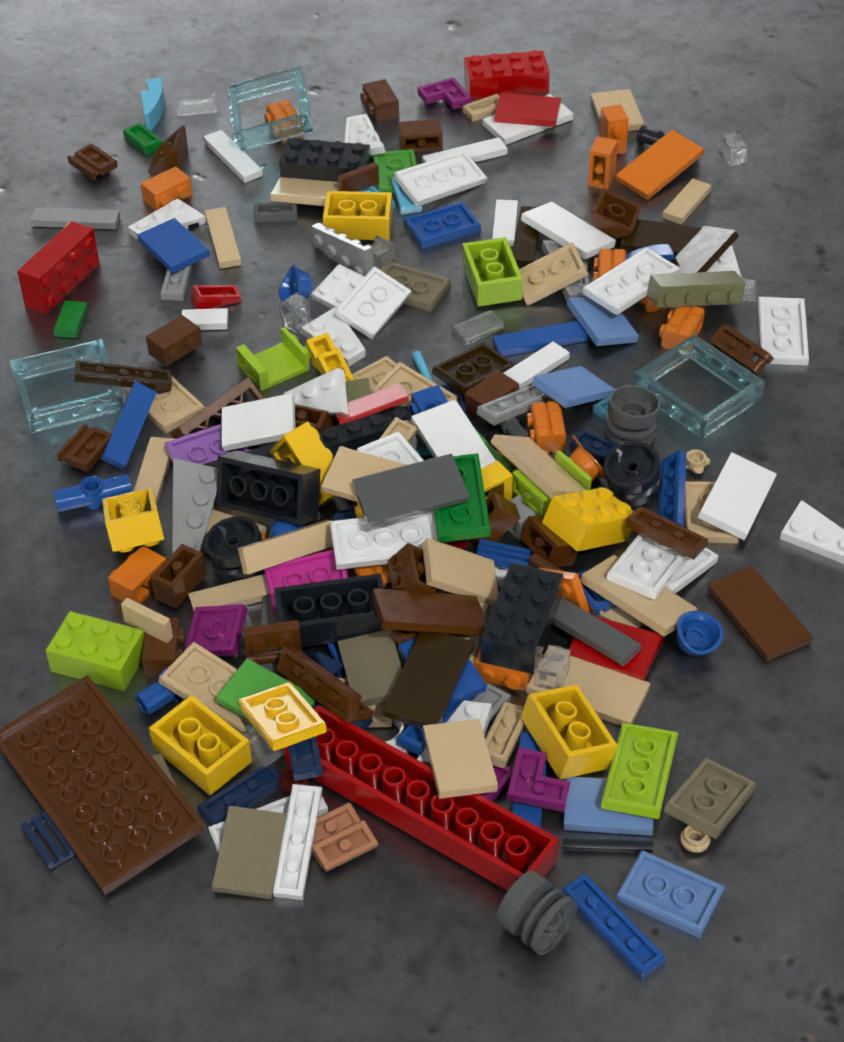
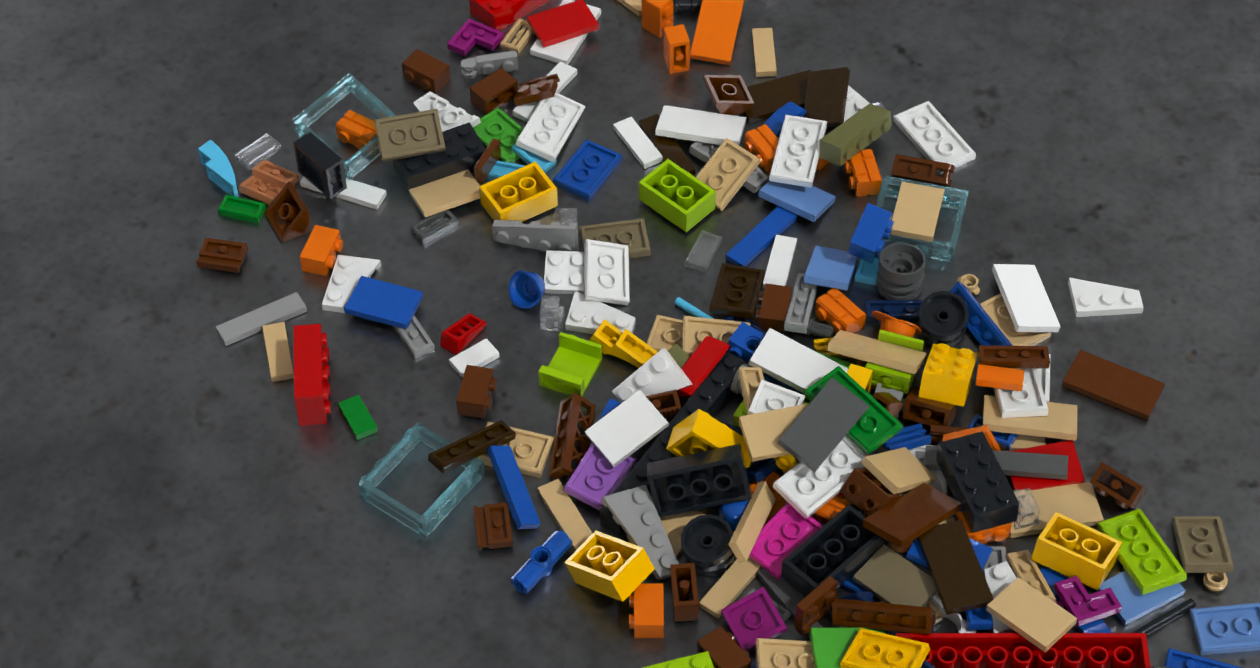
camera: 35 degrees left, 5 degrees up
tan tile [121,598,173,643] -> none
tan tile [205,207,241,269] -> none
blue helmet [676,611,724,656] -> none
none -> nougat slope [239,160,300,205]
none -> black window [293,132,347,199]
none -> dark tan tile [374,109,446,162]
none -> light grey hinge [460,51,519,79]
none -> reddish brown plate [513,73,560,106]
none -> blue brick [848,203,894,264]
none -> tan tile [891,182,945,242]
none -> orange tile [976,364,1024,391]
none -> reddish brown brick [1090,462,1147,510]

